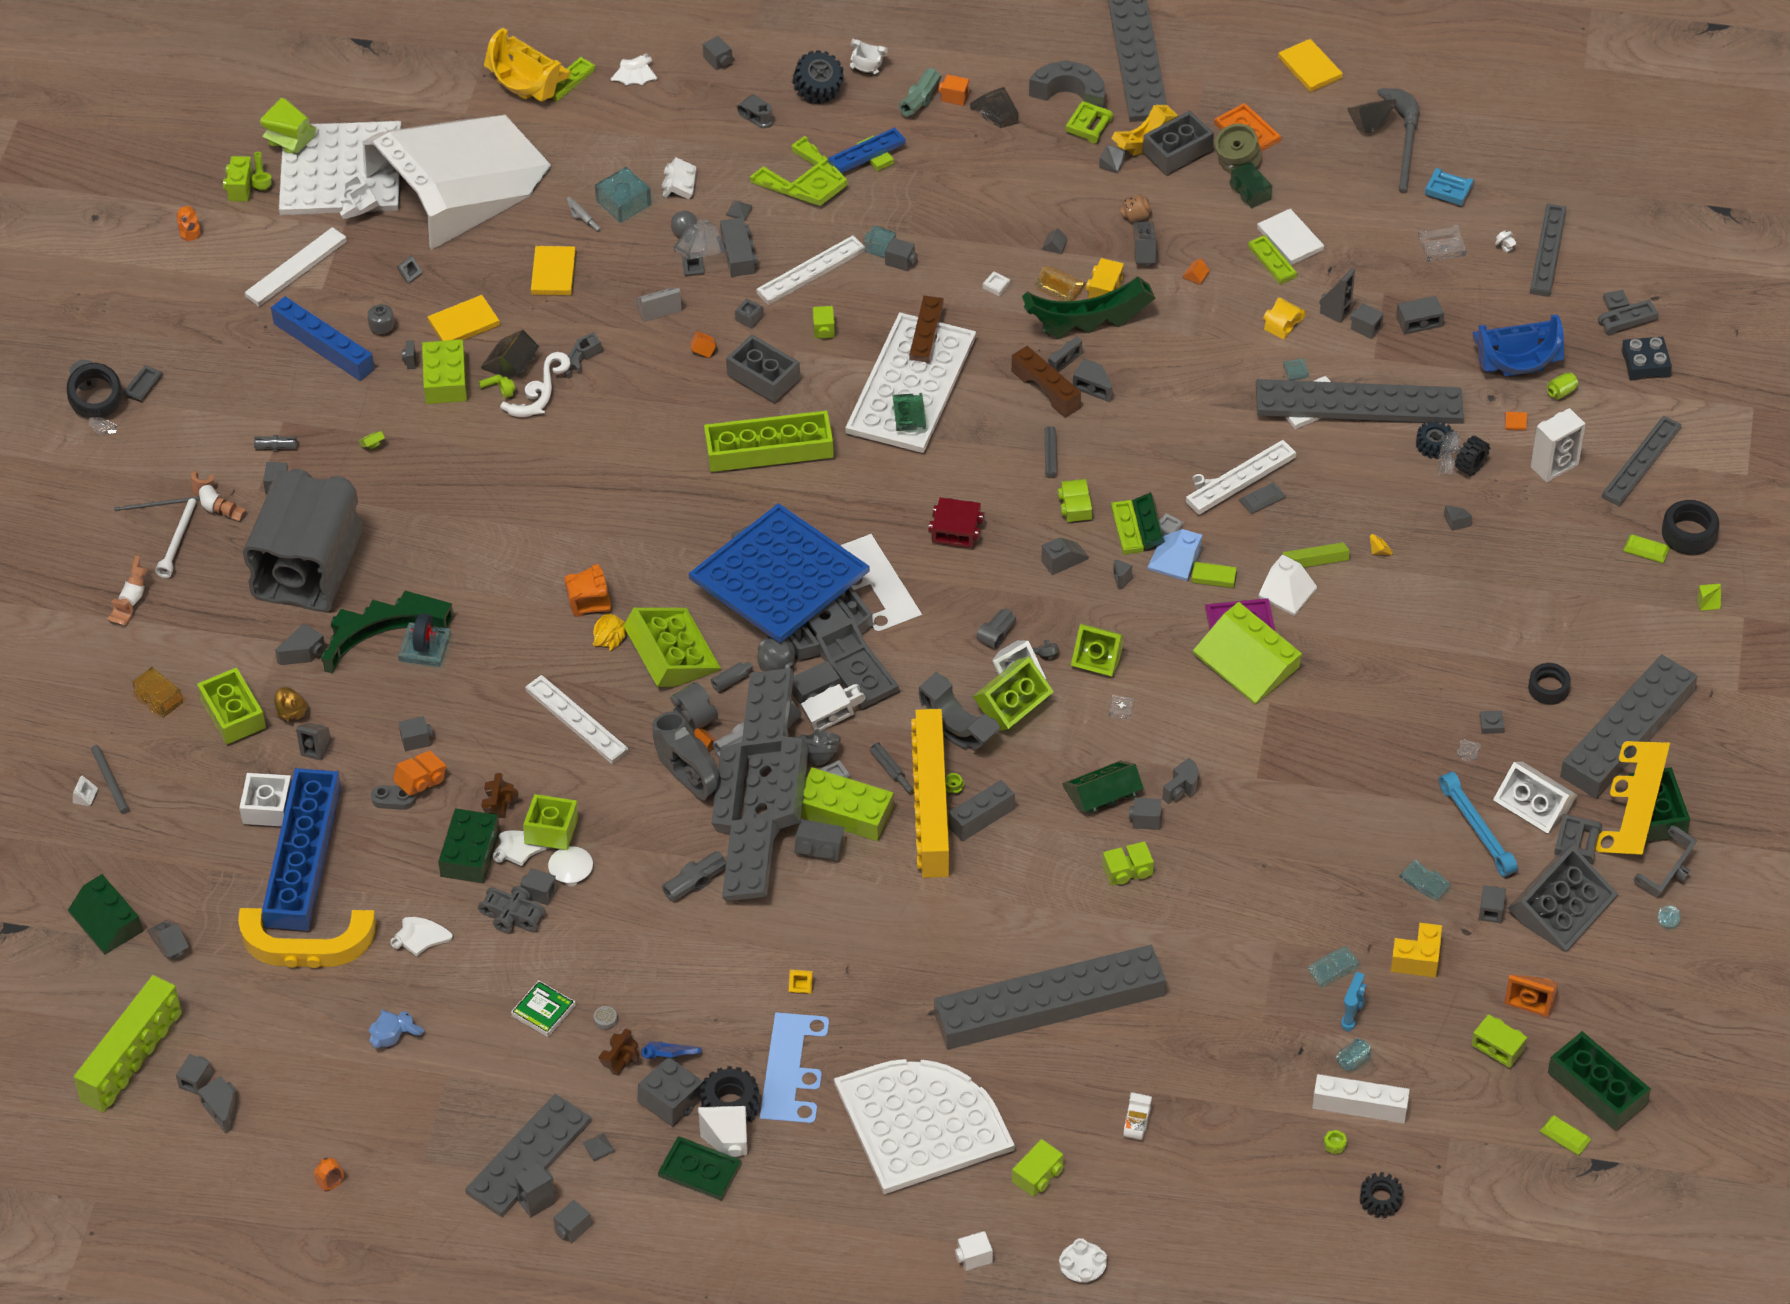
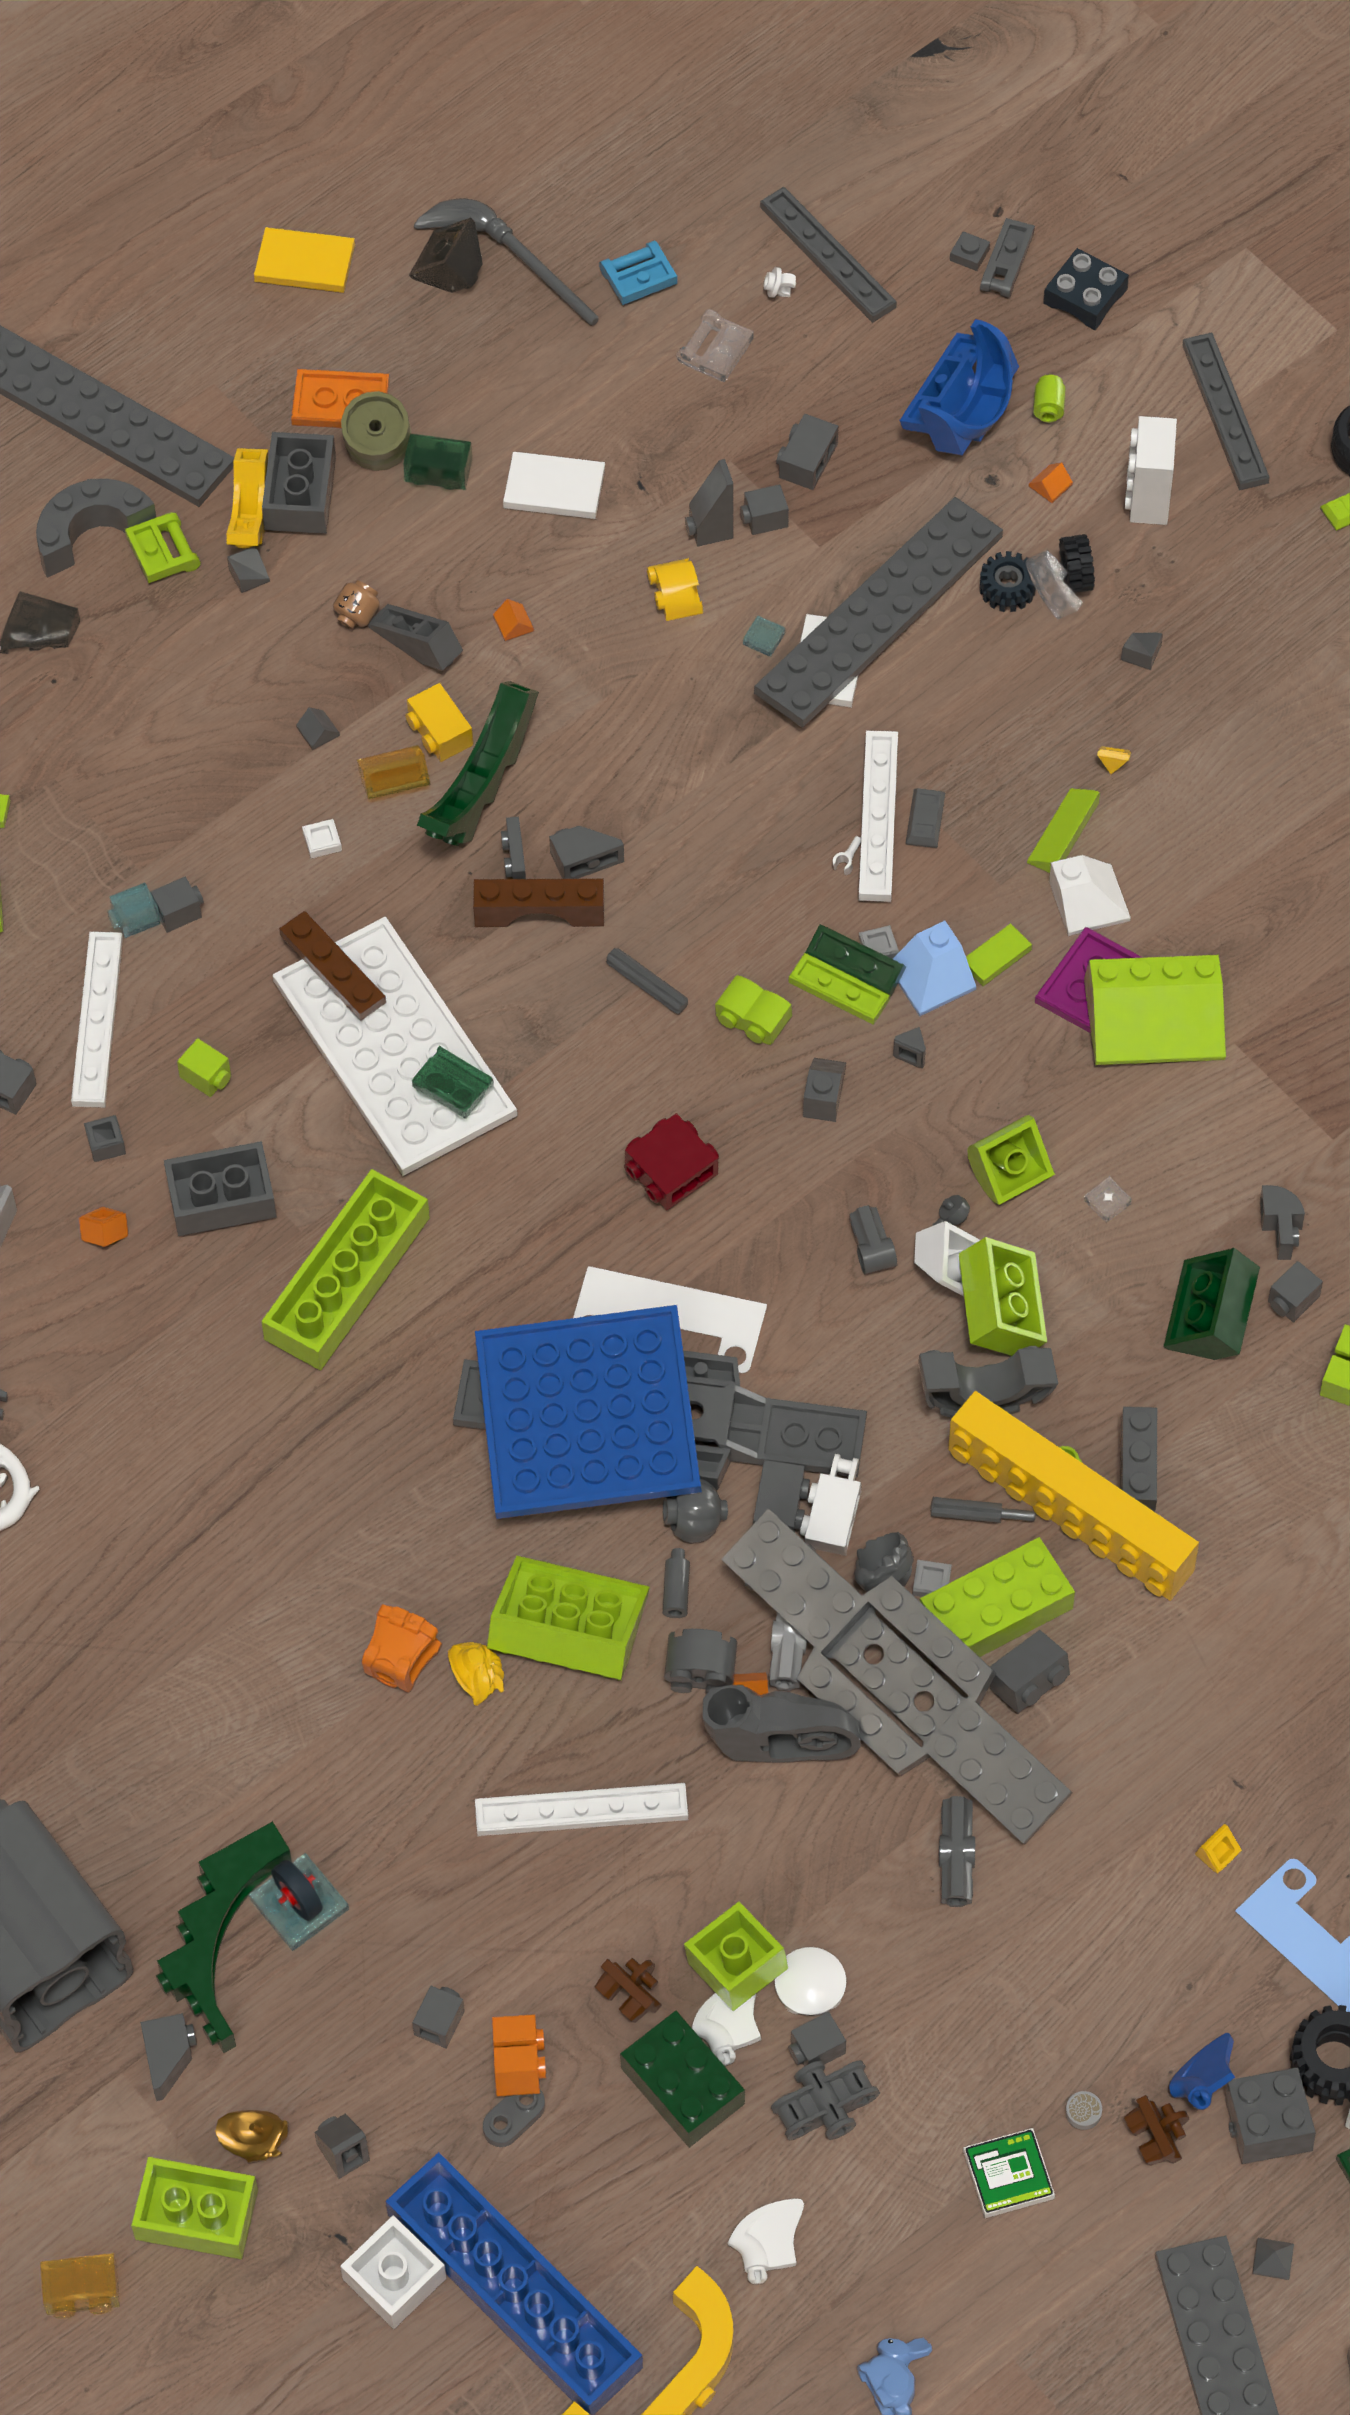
camera: 50 degrees left, 10 degrees up
dark grey brick [515,1163,555,1218] -> none
lime tile [1248,235,1297,285] -> none

